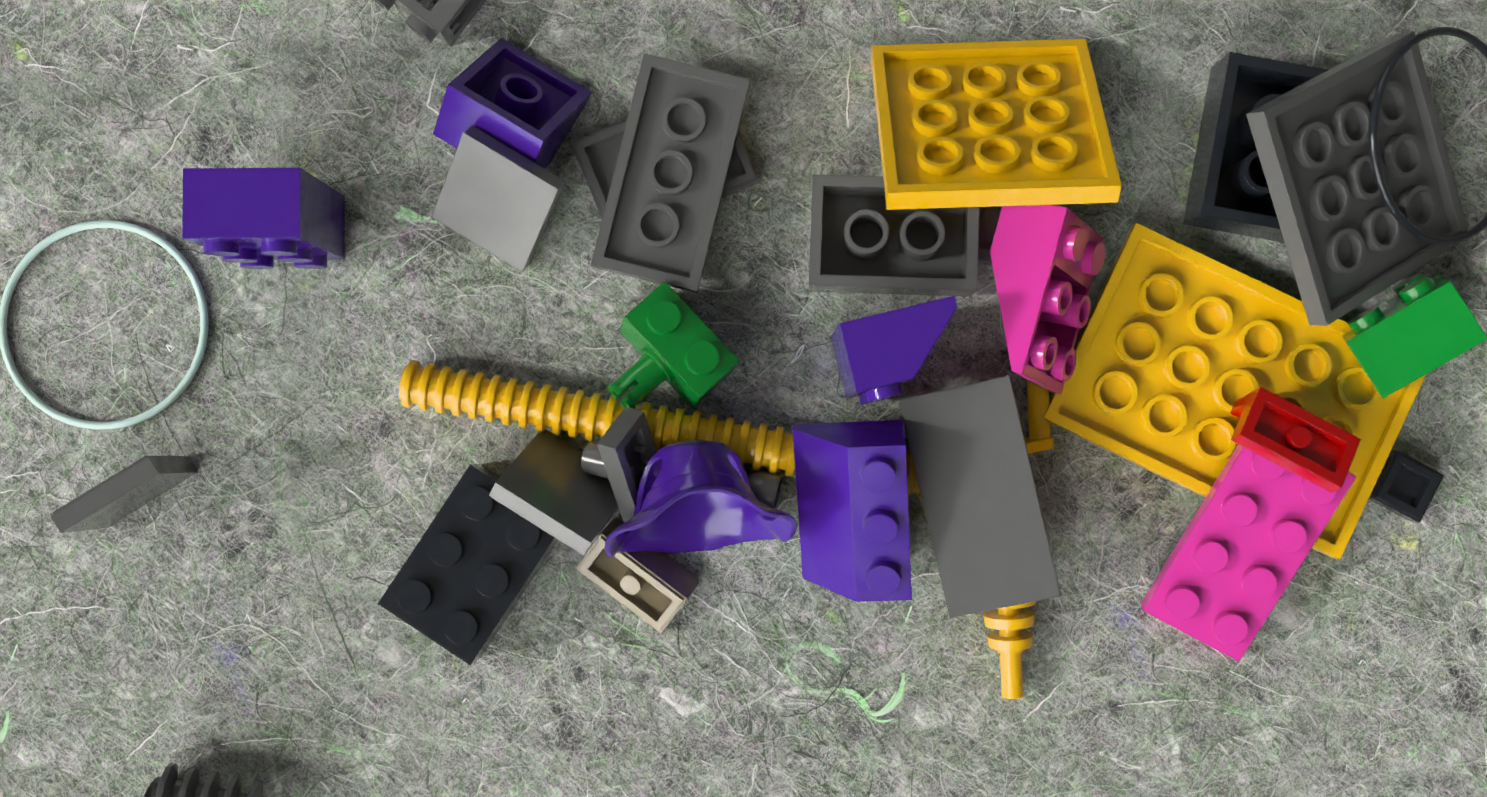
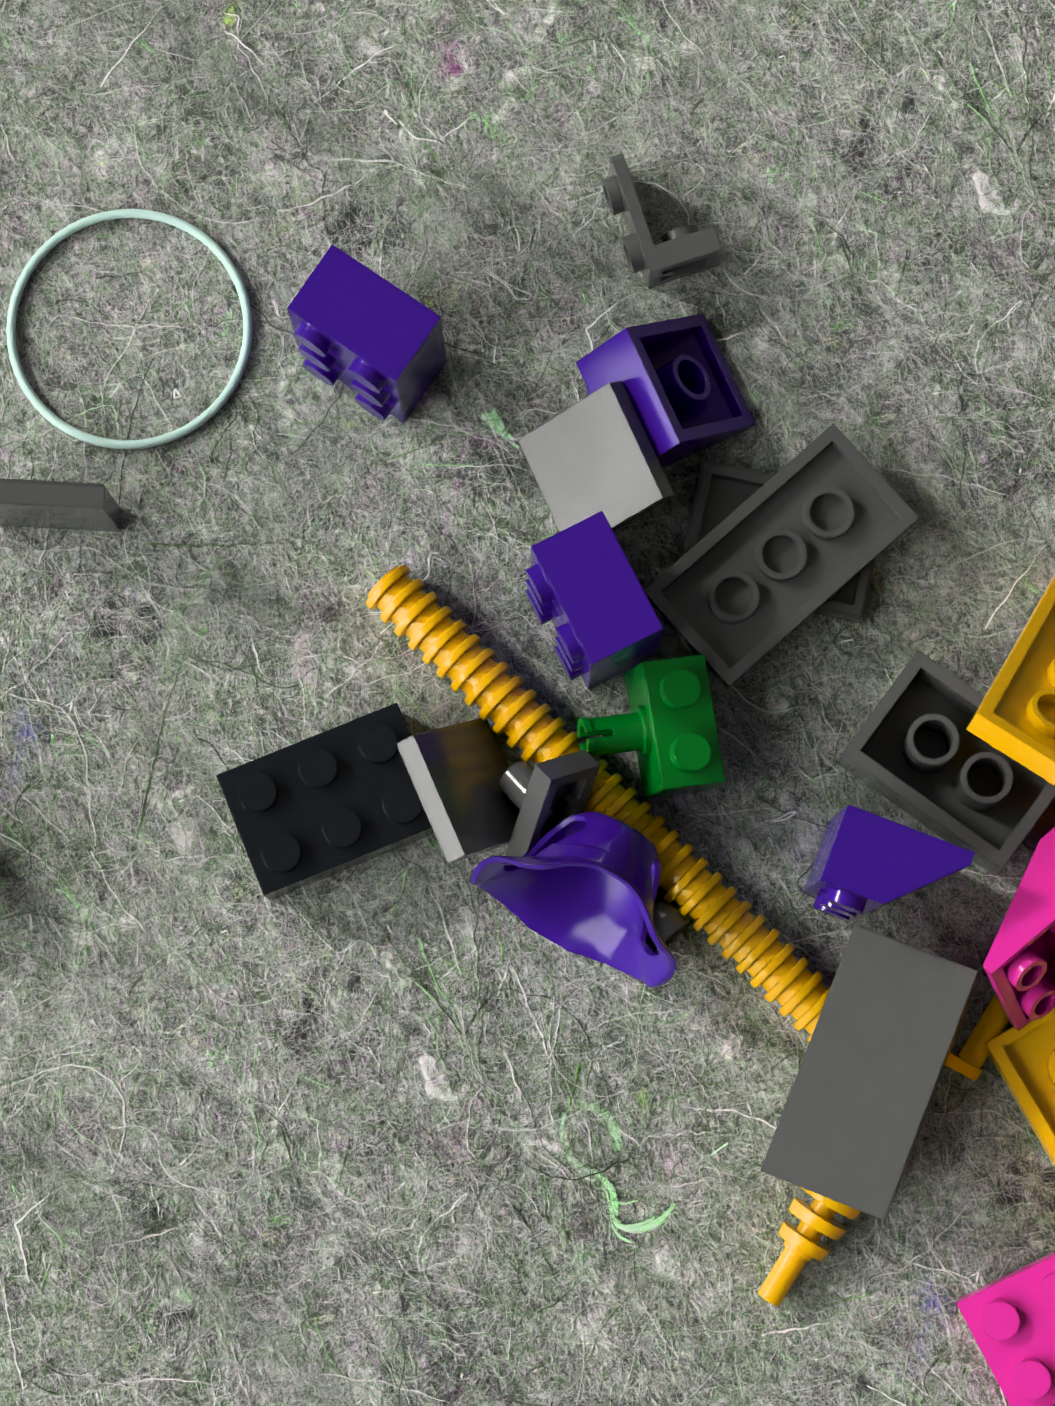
camera: 30 degrees right, 5 degrees down
dark tan slope [576,517,699,633] -> none
dark purple slope [792,420,912,602] -> none
none -> dark purple brick [525,511,664,690]

